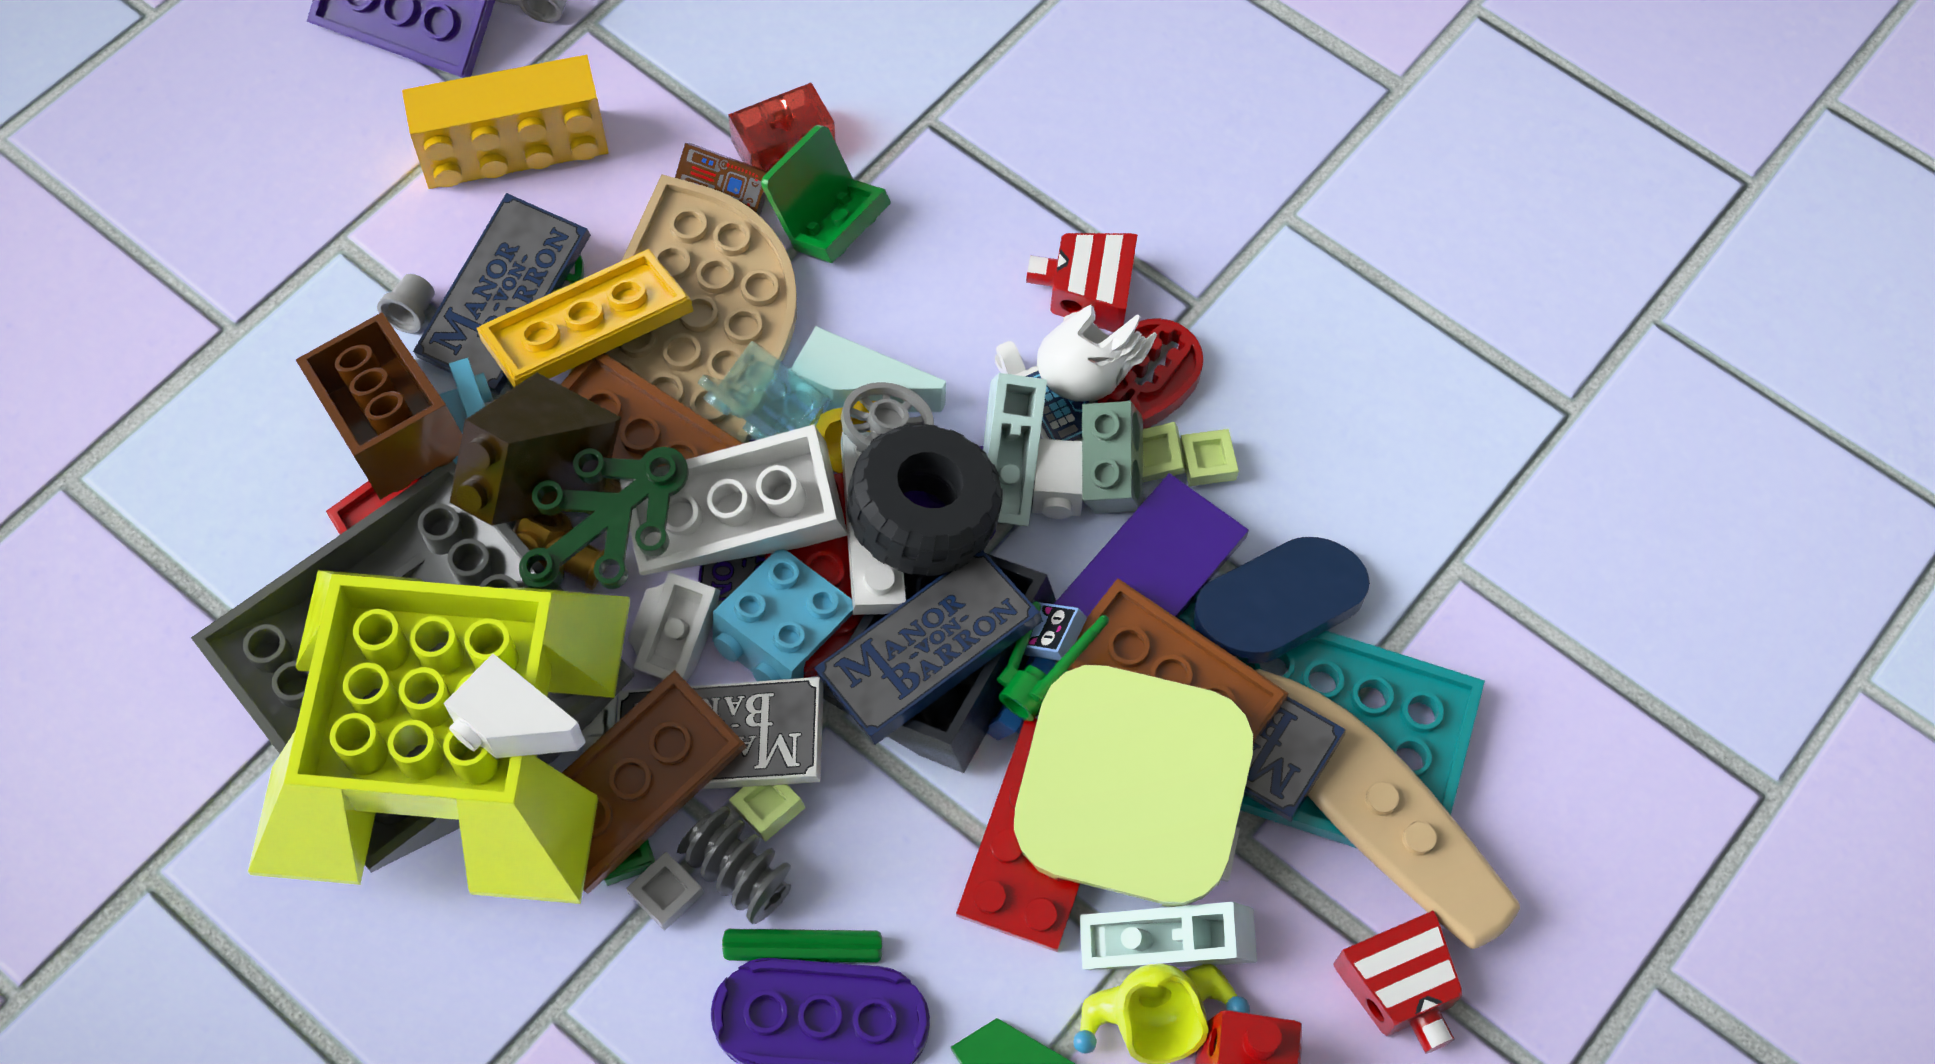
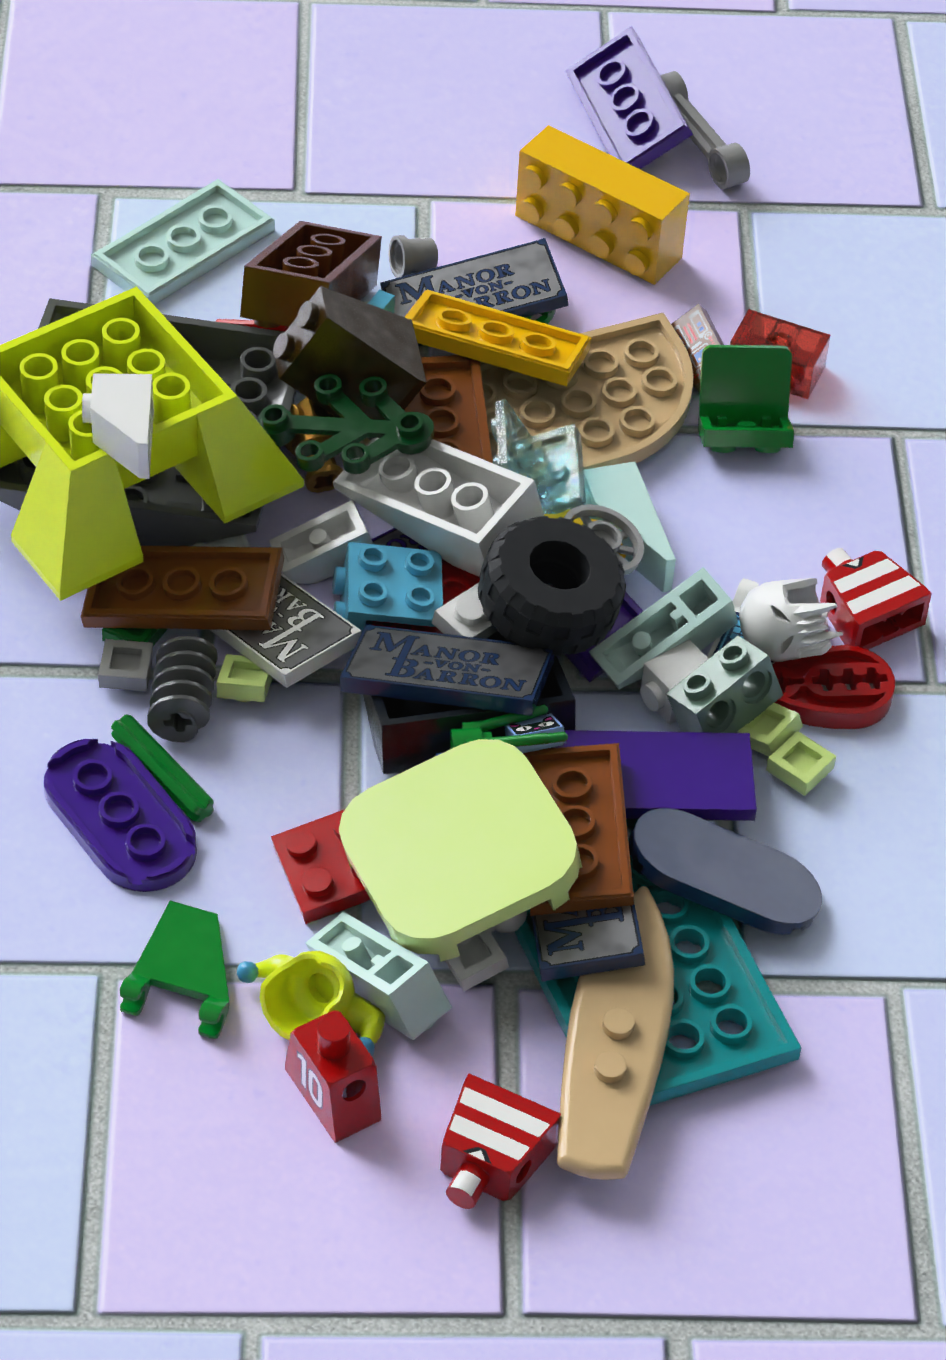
camera: 50 degrees right, 15 degrees down
none -> light aqua tile [91,179,275,305]

